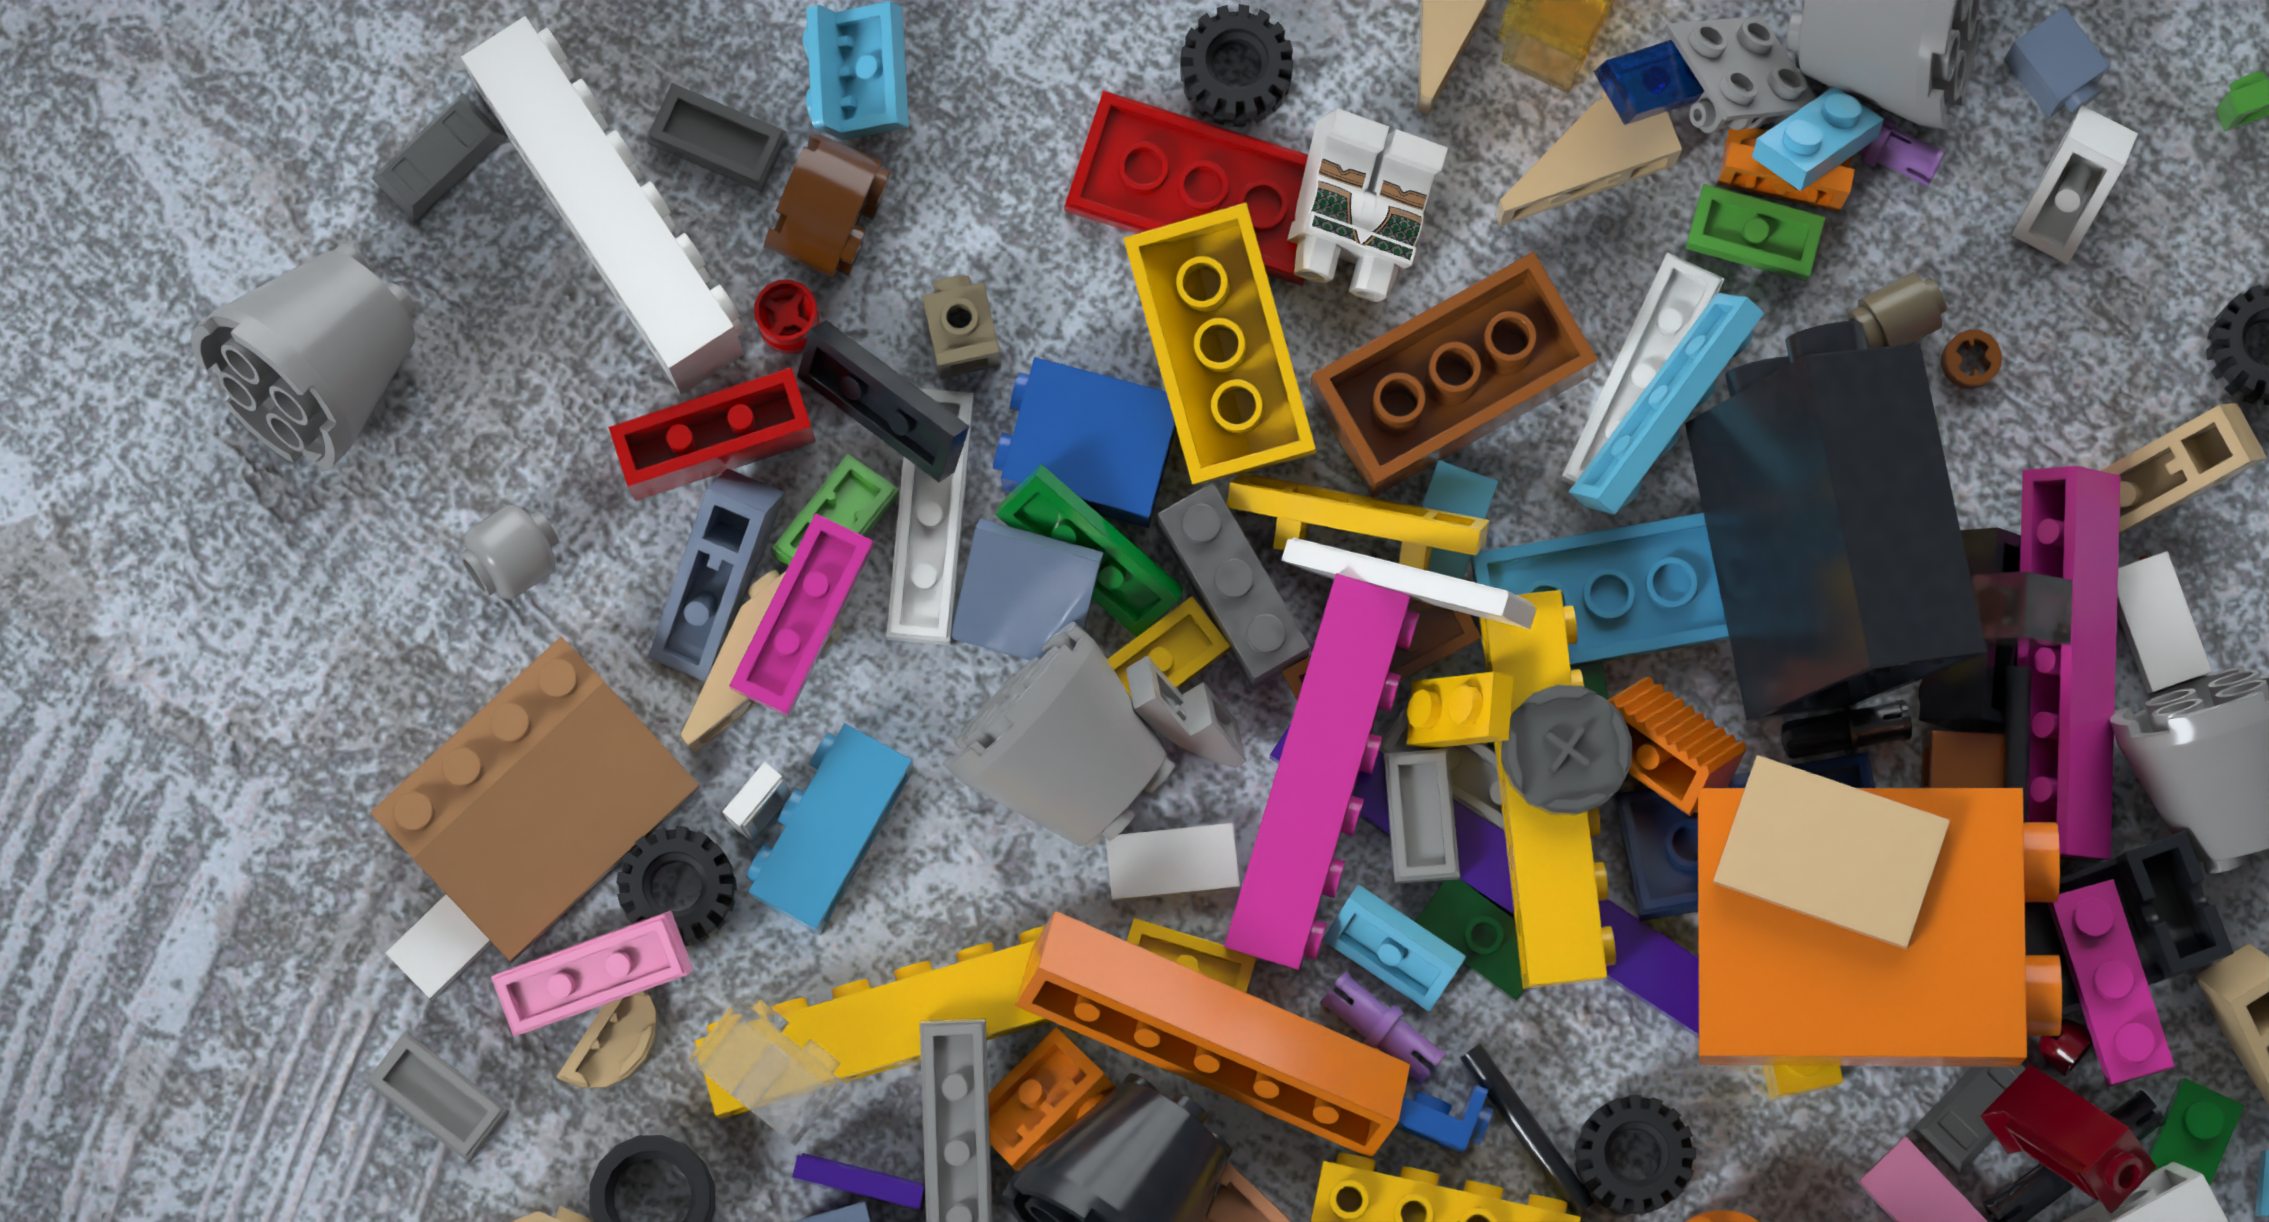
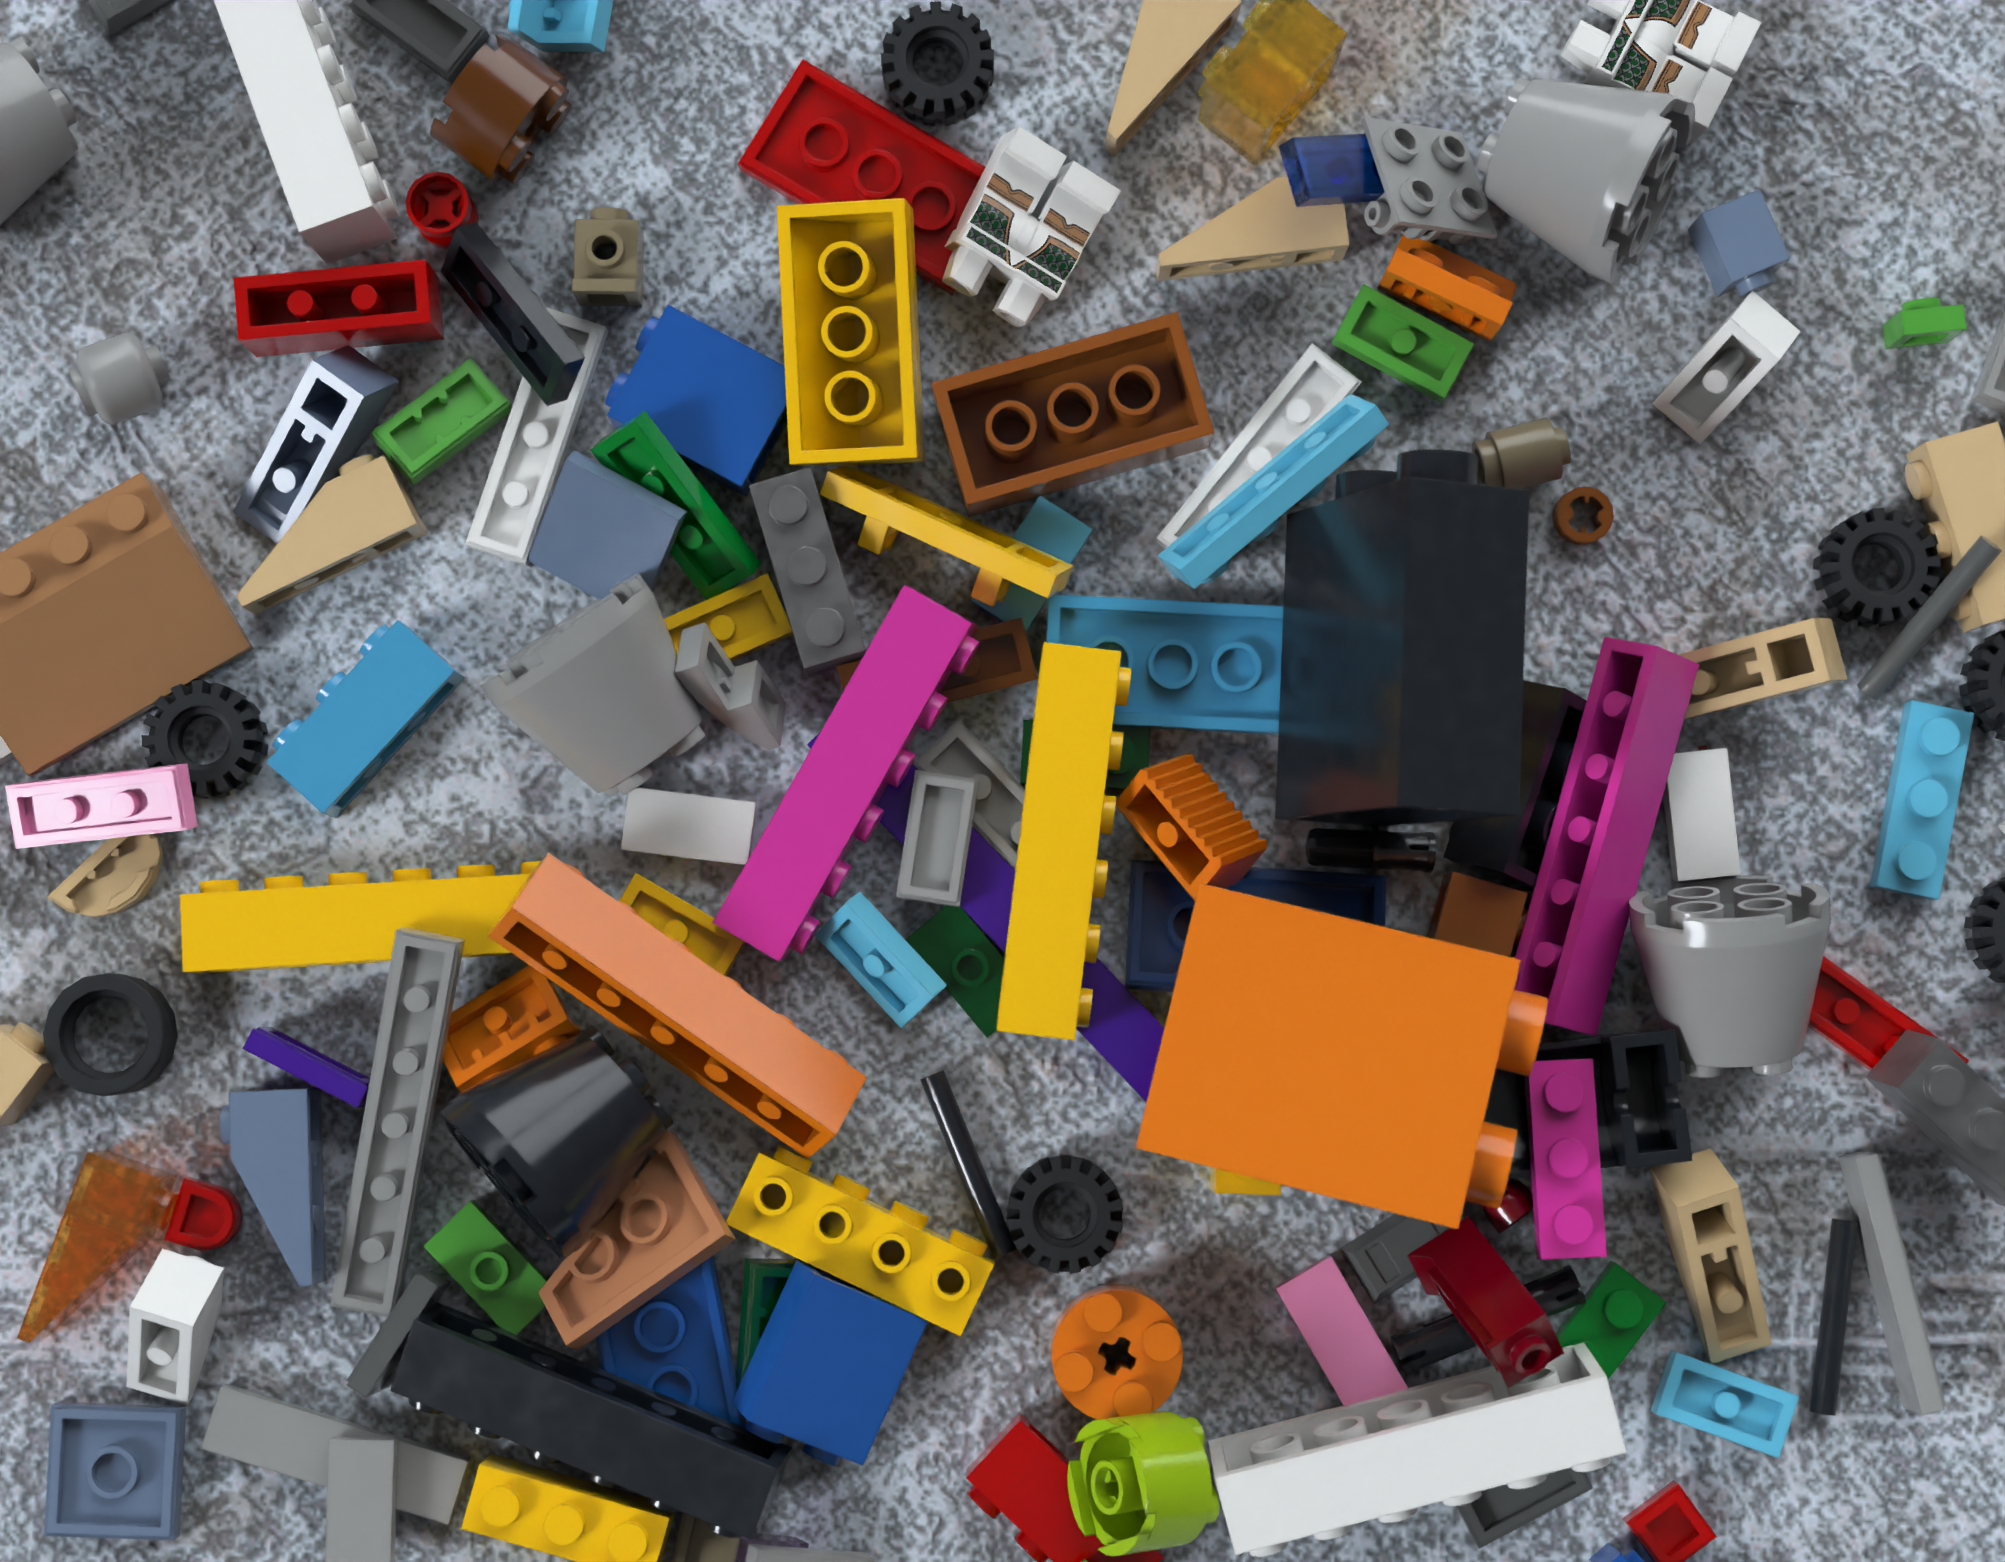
camera: 10 degrees right, 5 degrees up
clear brick [688,998,845,1146] -> none
white tile [723,762,791,842] -> none
dark pink plate [729,513,874,717] -> none
white tile [1282,537,1537,630] -> none
medium lavender pin [1320,971,1446,1085] -> none
blue bracket [1395,1085,1493,1154] -> none
yellow plate [1407,672,1514,748] -> none
dark grey tile [1501,685,1632,816] -> none
tan tile [1713,755,1950,949] -> none
medium azure plate [1752,86,1884,191] -> none
medium lavender pin [1857,117,1946,188] -> none
clear smoke brick [1972,572,2072,647] -> none
black bar [2003,666,2032,822] -> none

